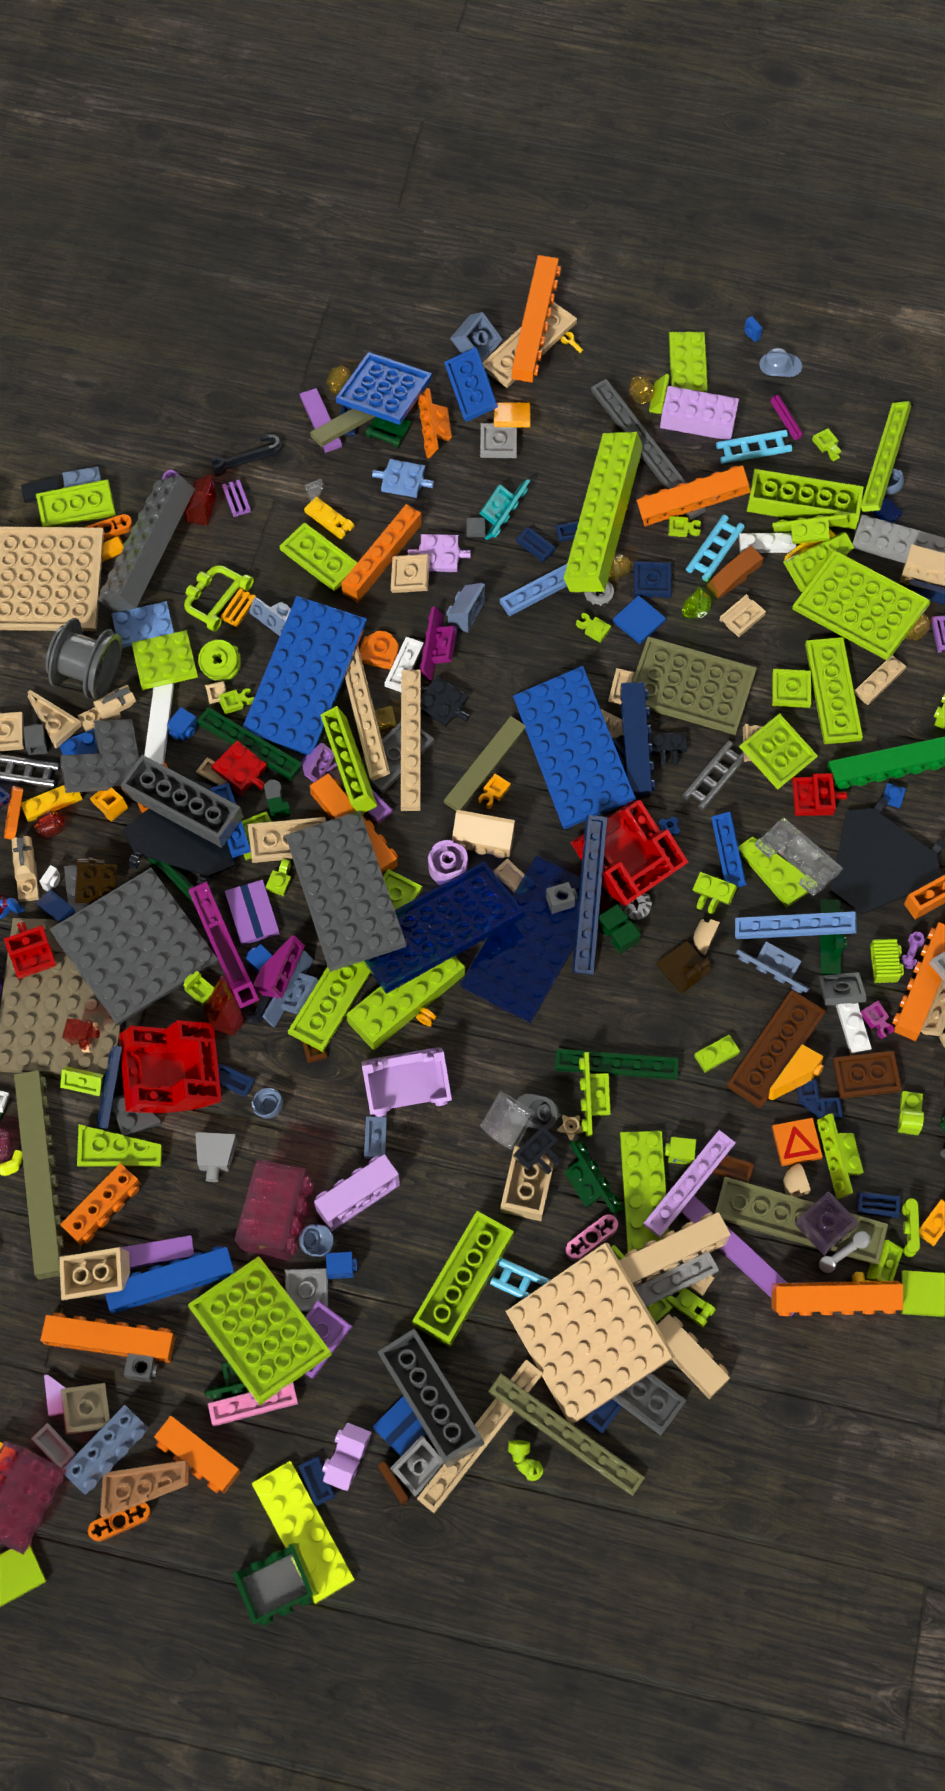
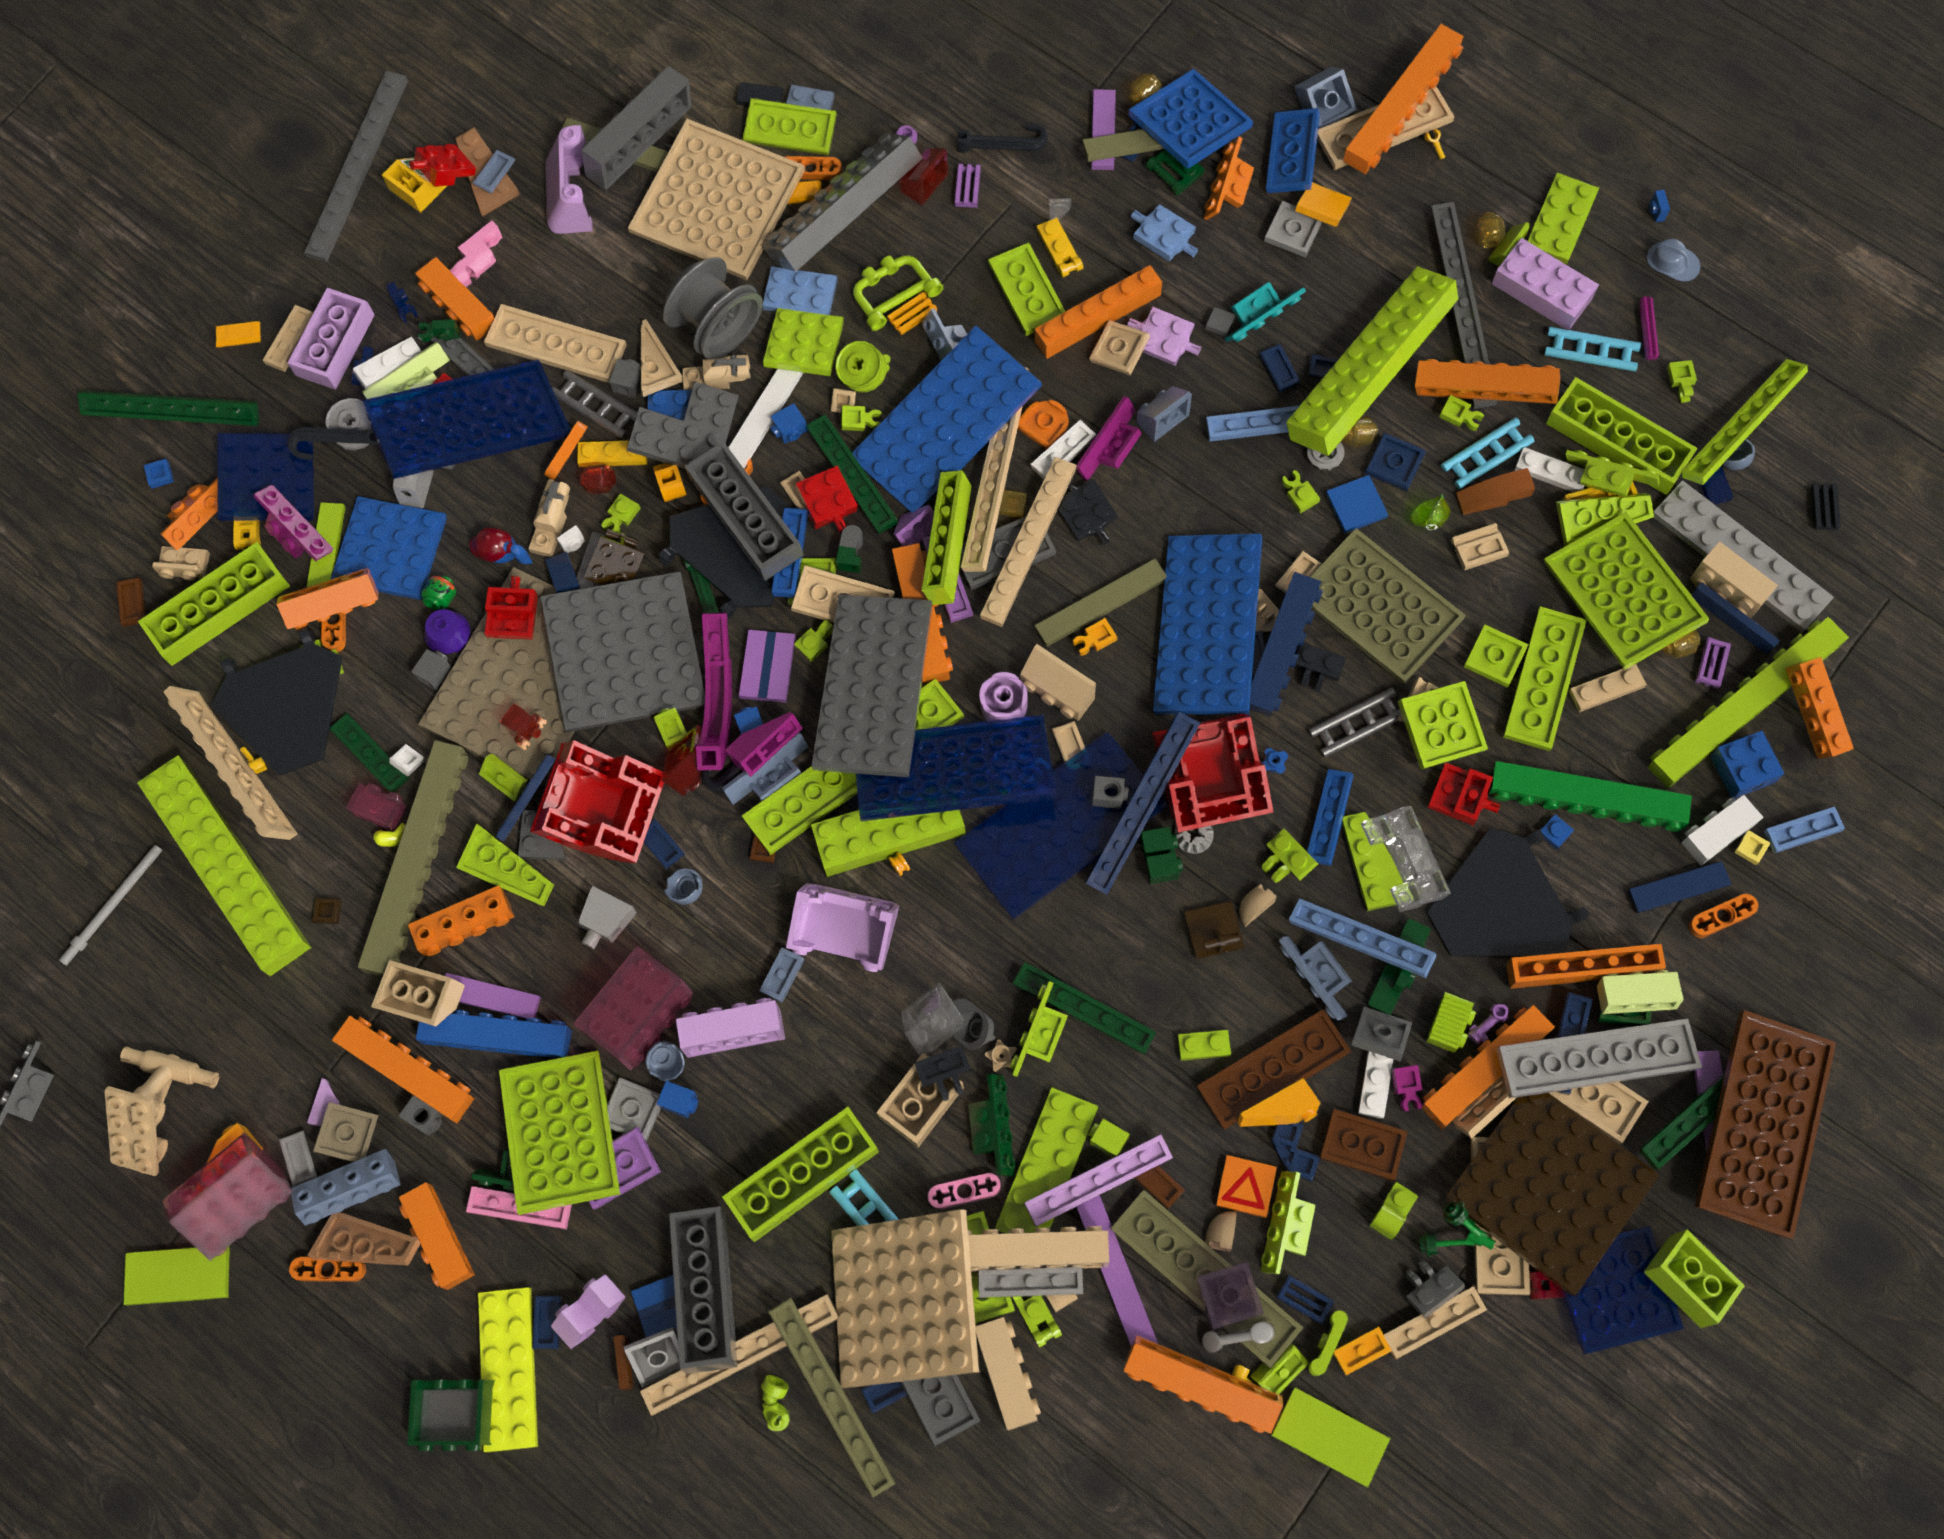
camera: 30 degrees right, 5 degrees up
none -> lime plate [601,494,641,533]

